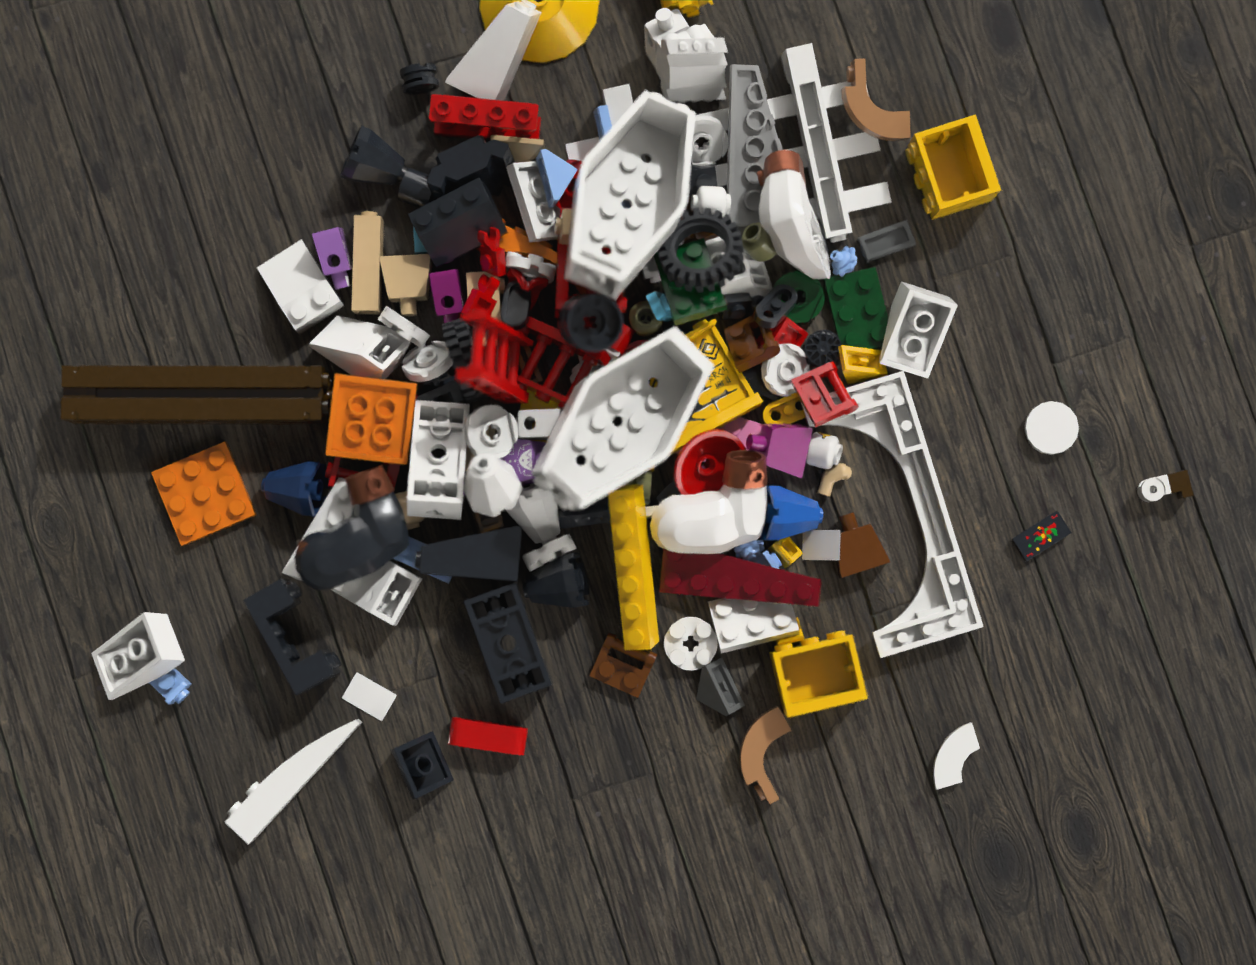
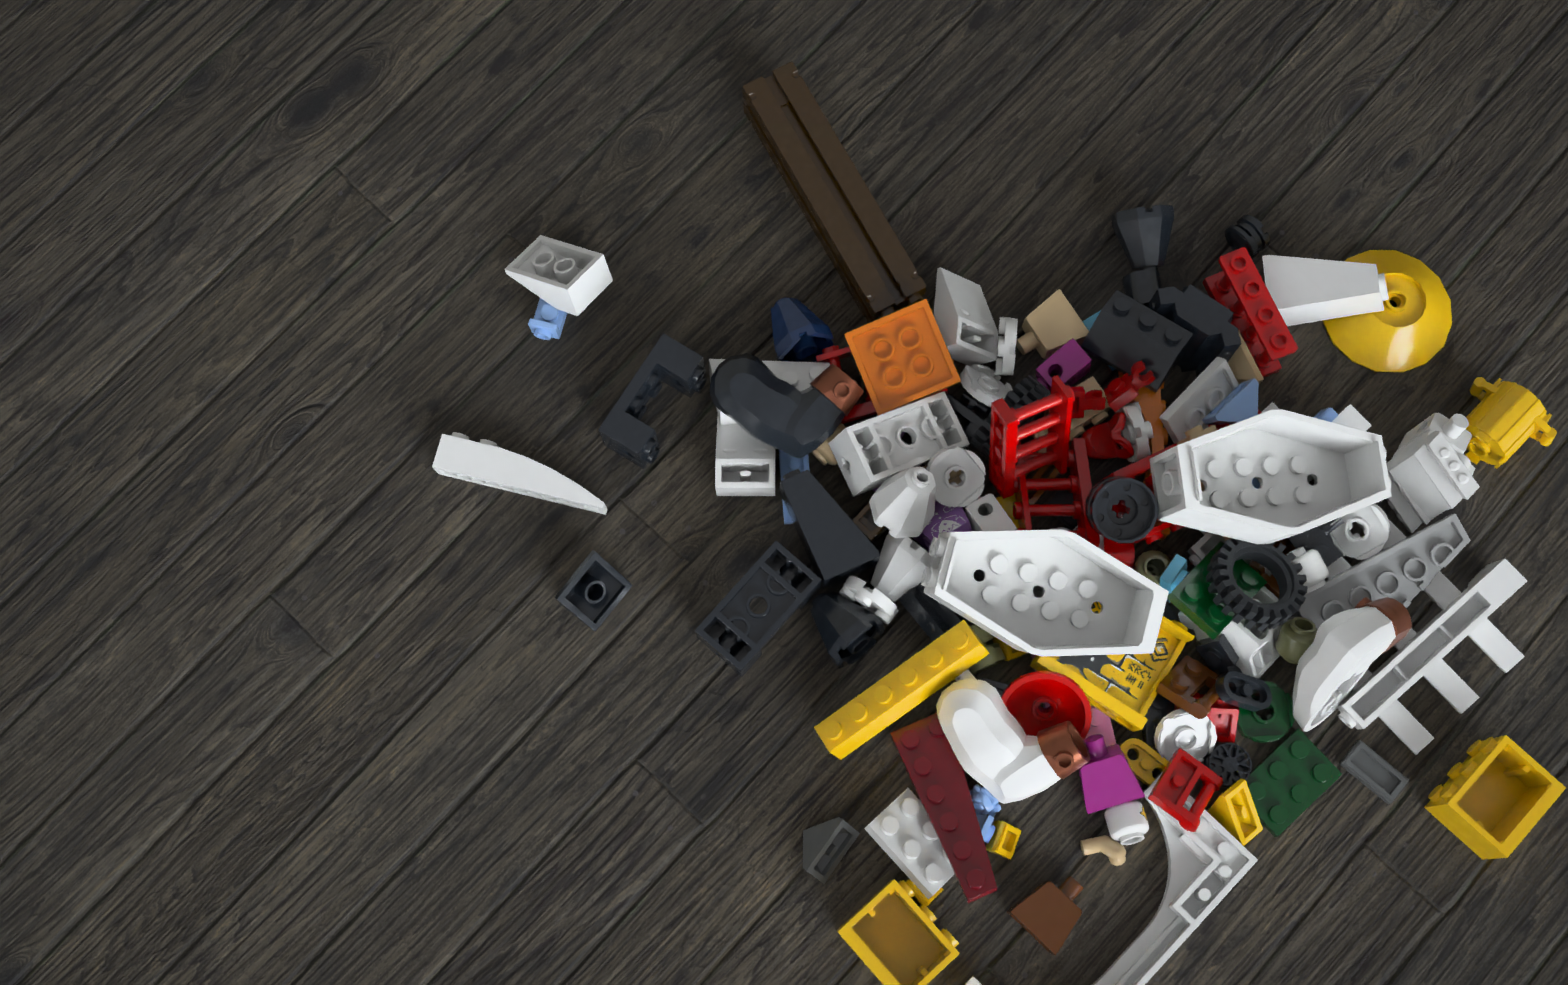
camera: 65 degrees right, 10 degrees down
orange plate [151,442,257,546] -> none
white slope [257,240,344,334] -> none
medium lavender torso [312,227,353,290] -> none
white sticker [342,673,397,721] -> none
tan brick [352,211,384,315] -> none
red beam [447,717,528,755] -> none
black tile [501,280,532,331] -> none
reddish brown plate [589,632,658,698] -> none
white plate [664,617,718,670] -> none
medium nougat arch [739,706,791,804] -> none
blue cone [760,486,823,541] -> none
white sticker [802,530,841,560] -> none
light blue plant [830,246,857,276] -> none
medium nougat arch [841,59,911,141] -> none
white slope [879,282,958,378] -> none

